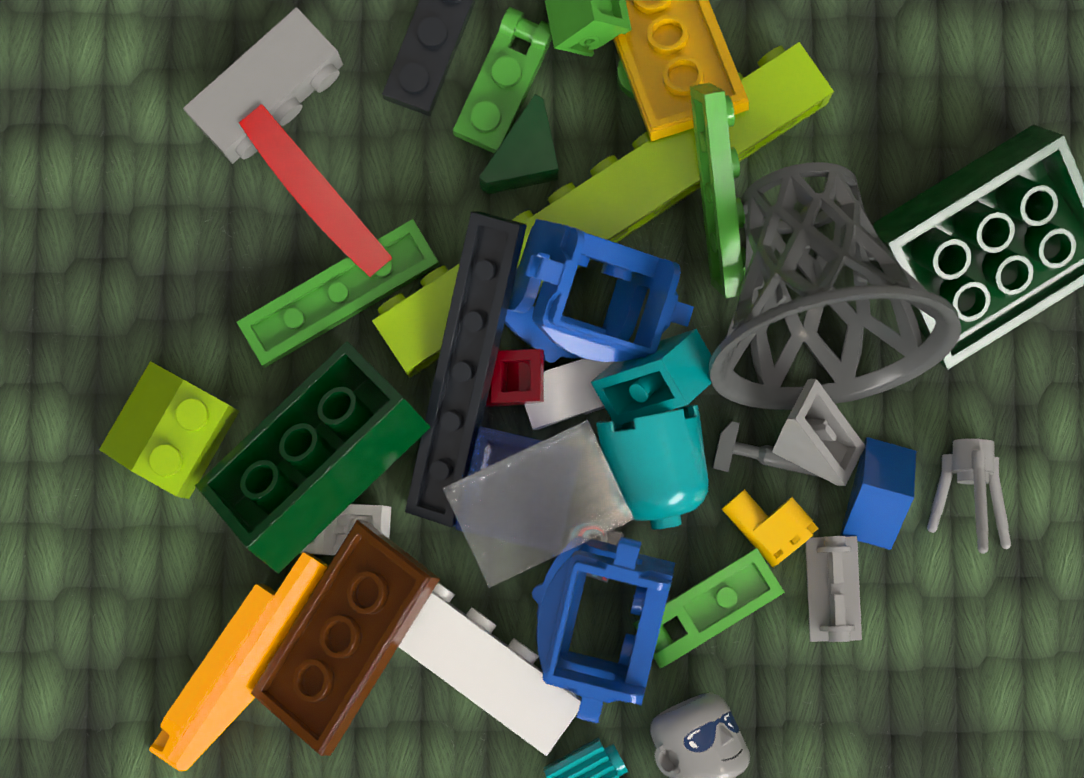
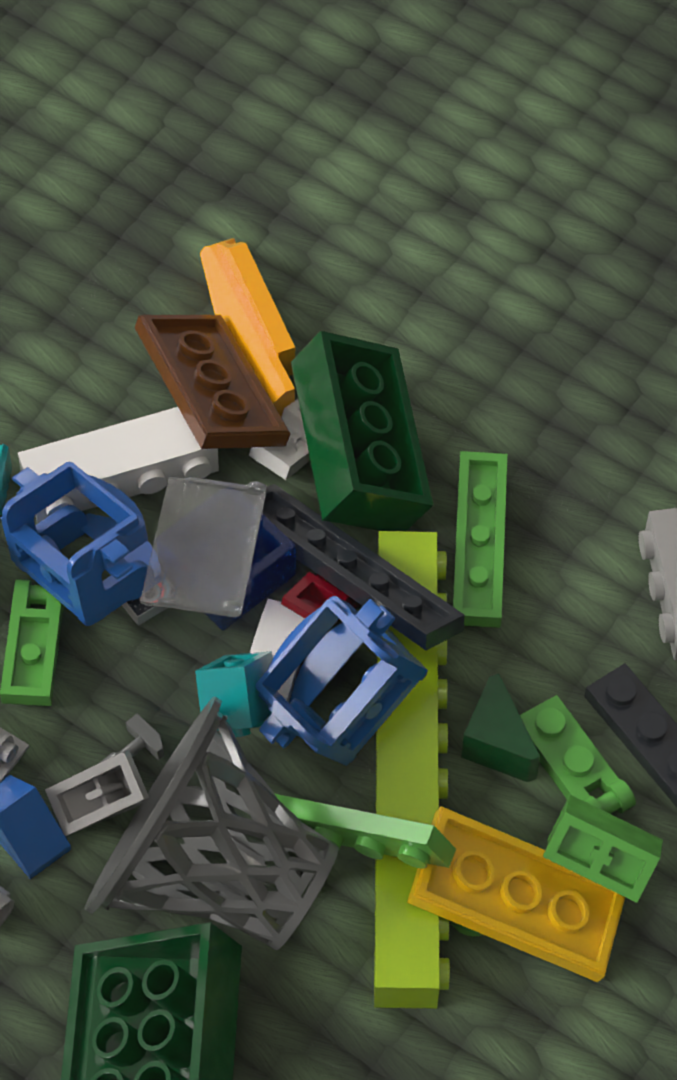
camera: 120 degrees right, 25 degrees down
lime slope [99,361,239,499] -> none
sticker [239,104,392,277] -> none
teal cylinder [596,404,708,530] -> none
yellow piece [721,489,819,568] -> none

